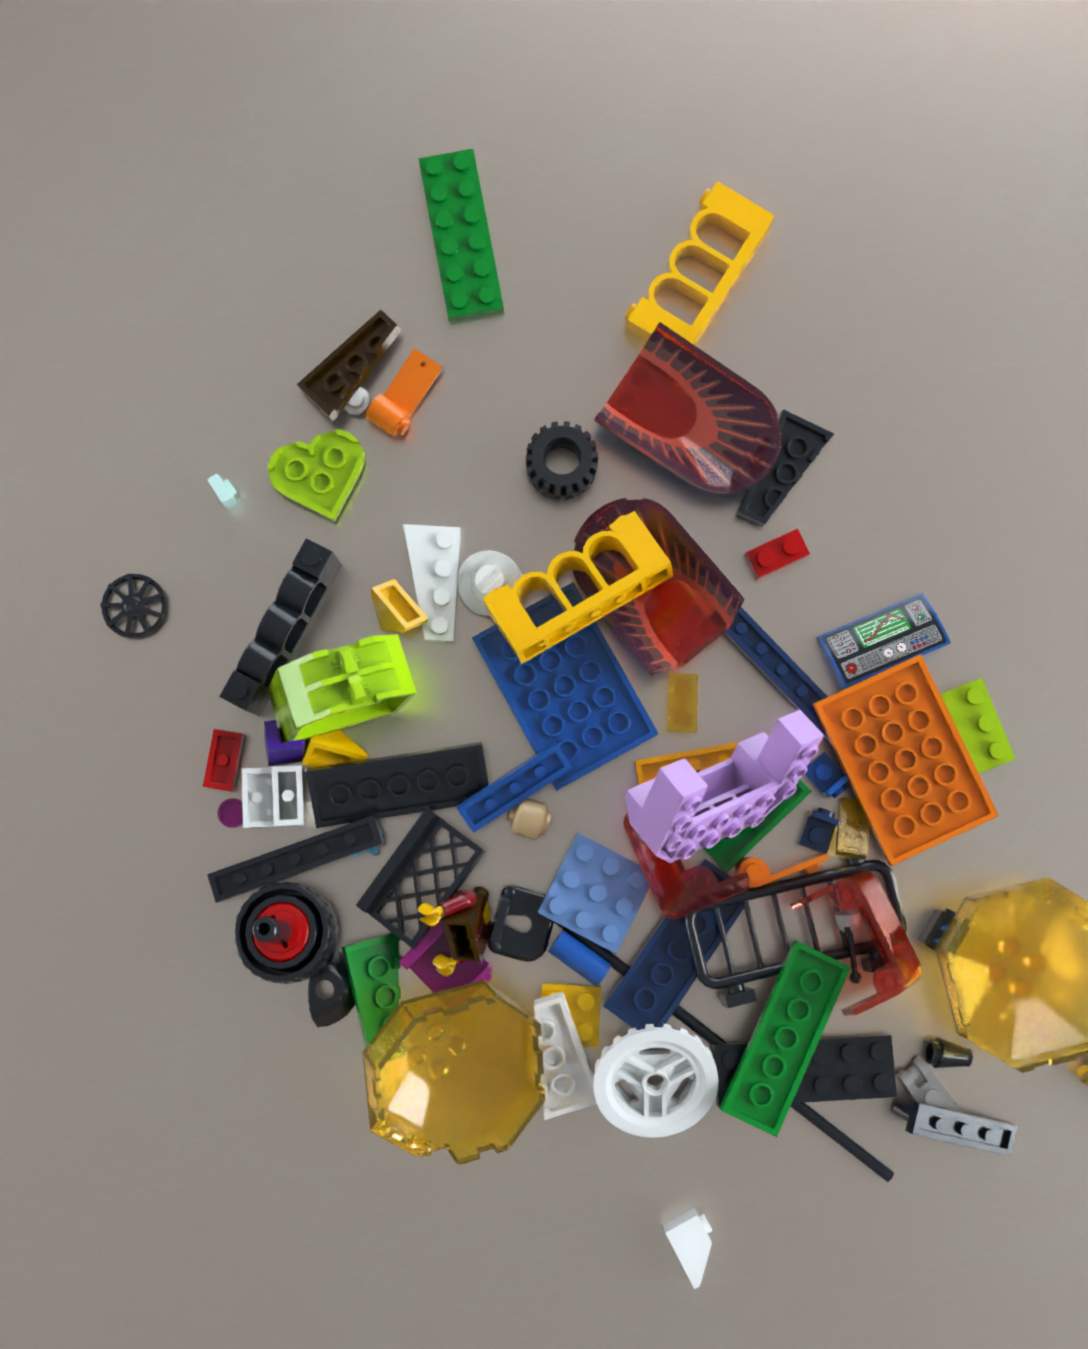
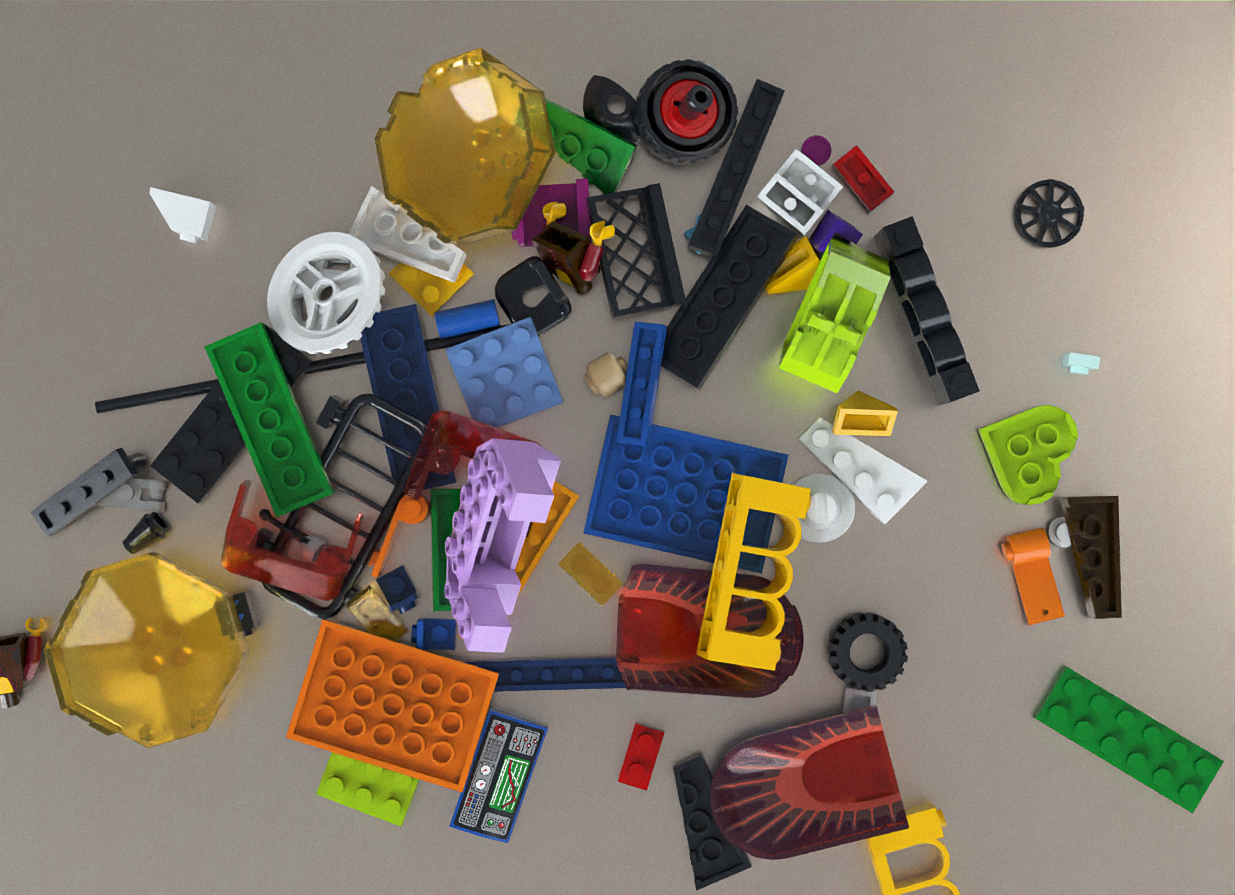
camera: 135 degrees right, 5 degrees up
none -> white plate [842,687,877,713]

